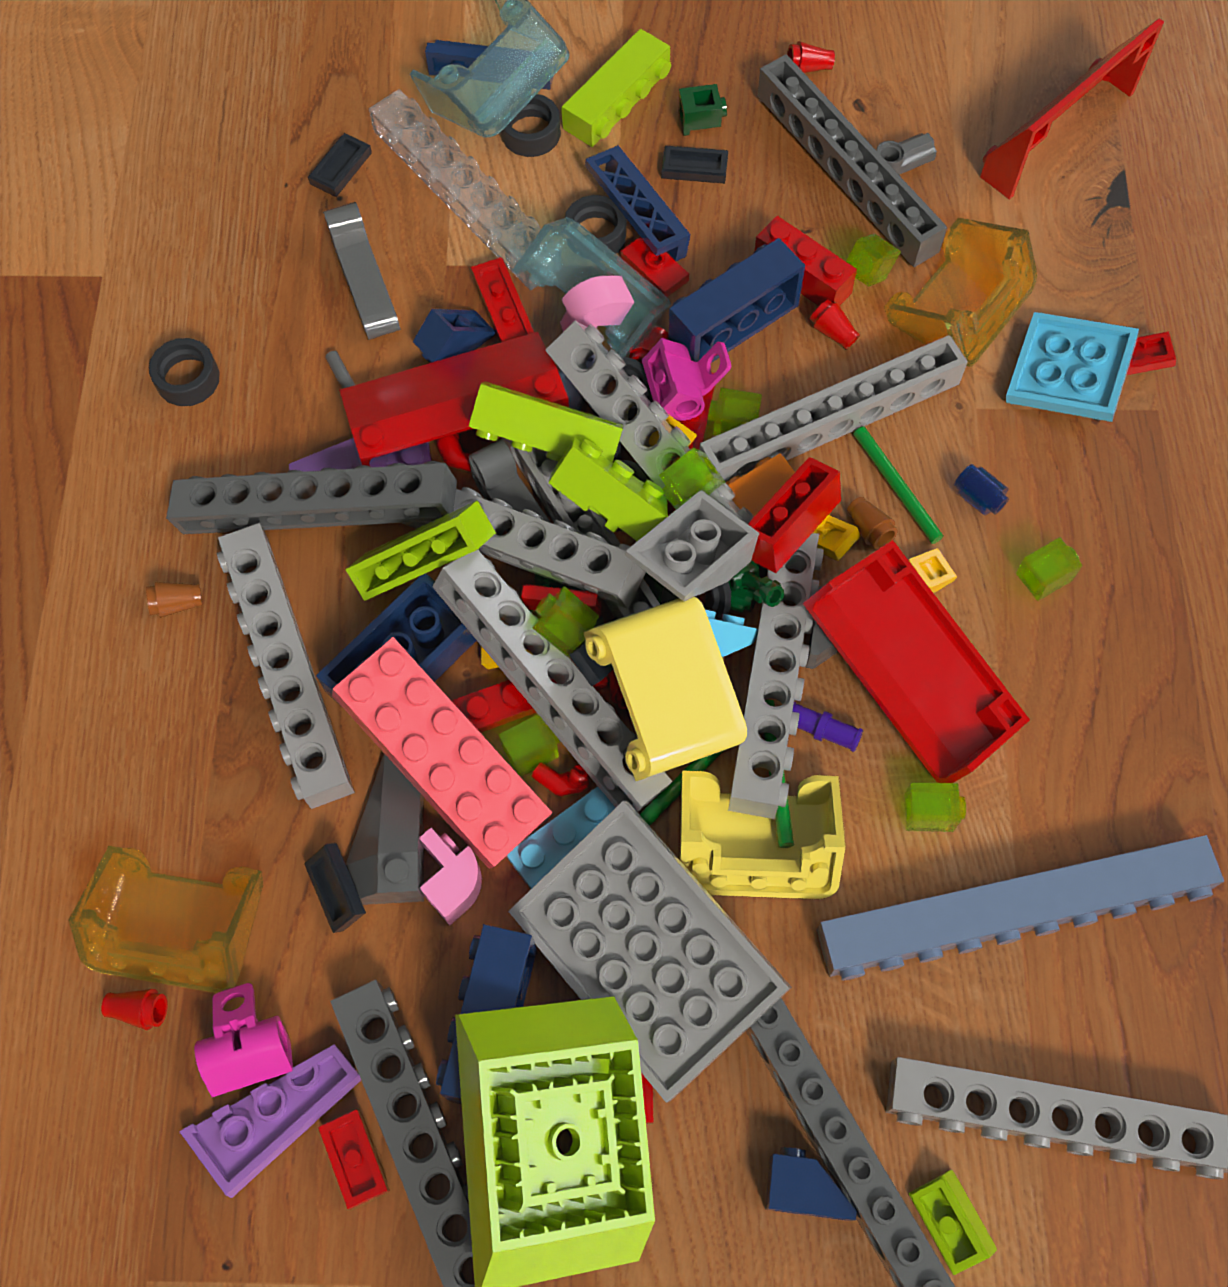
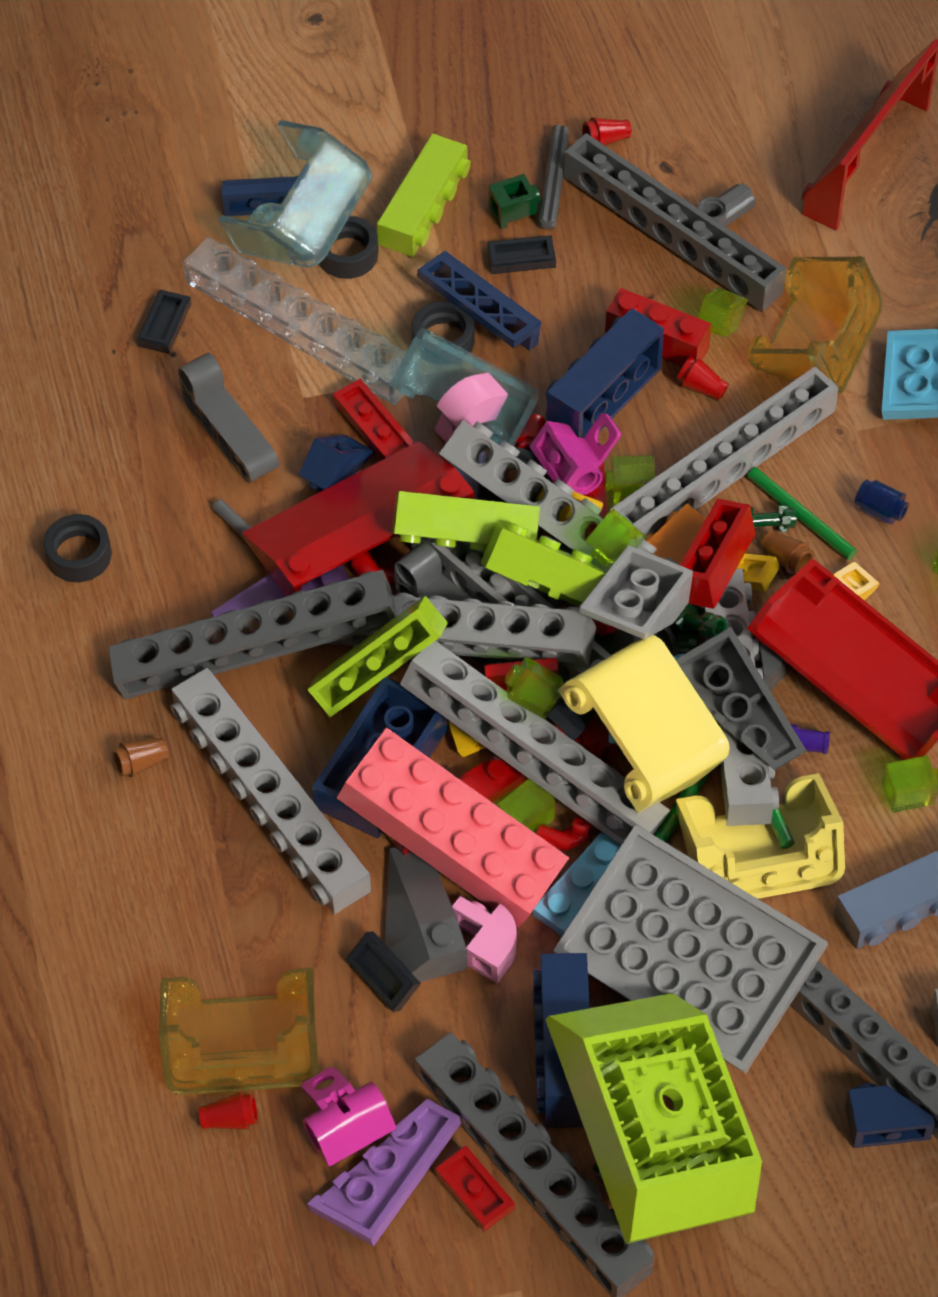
camera: 15 degrees left, 10 degrees down
red plate [621,236,690,299] -> none
none -> dark grey axle [539,125,569,230]
none -> dark grey wedge [676,627,807,770]
none -> dark green bar [750,505,797,532]

